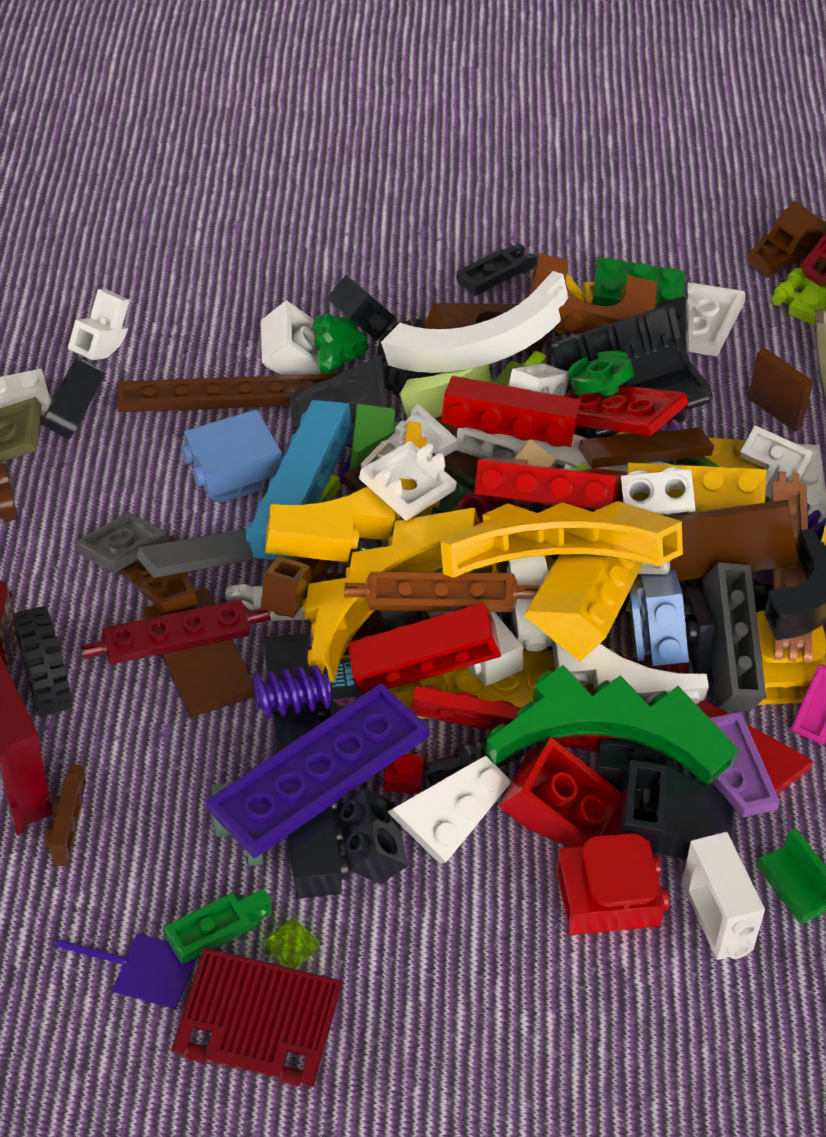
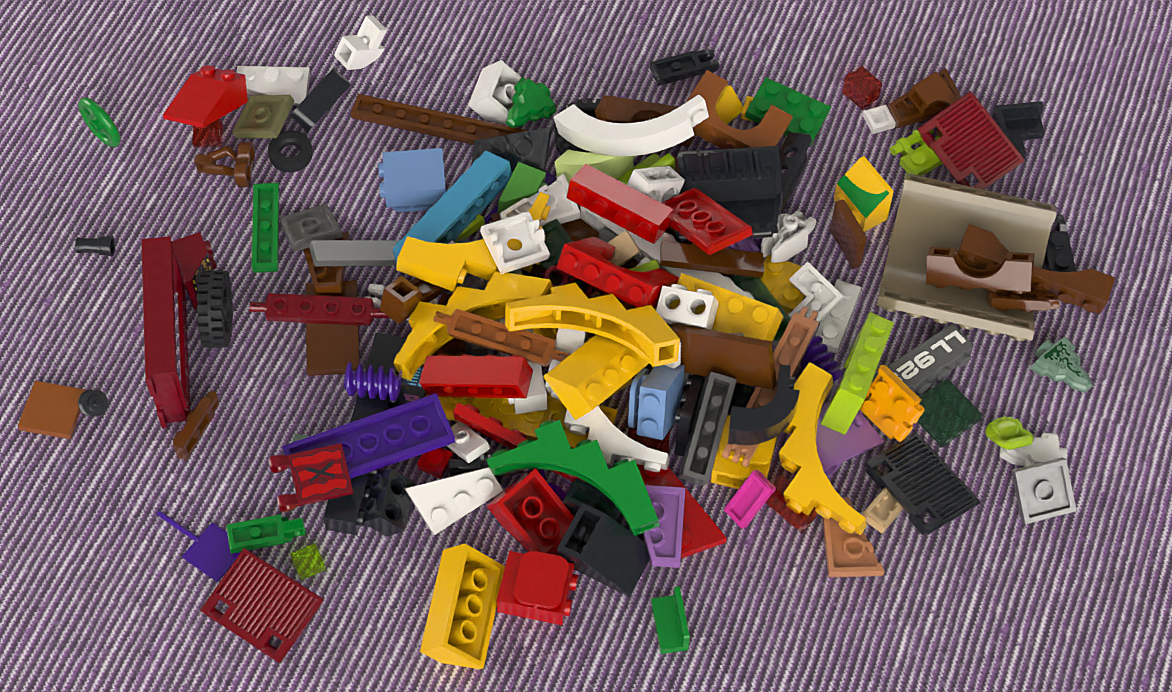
camera: 20 degrees right, 10 degrees up
black brick [326,275,396,341] -> none
green plate [568,351,634,396] -> none
white window [682,832,765,960] -> none
white wing [688,282,745,356] -> none
none -> green plate [252,183,280,273]
none -> black tyre [268,130,313,172]
none -> flag [268,443,353,512]
none -> yellow slope [420,543,505,669]
none -> white plate [446,422,490,463]
none -> white hinge [761,211,816,263]
none -> yellow slope [834,156,894,232]
none -> clear red brick [842,66,883,110]
none -> white tile [863,105,896,134]

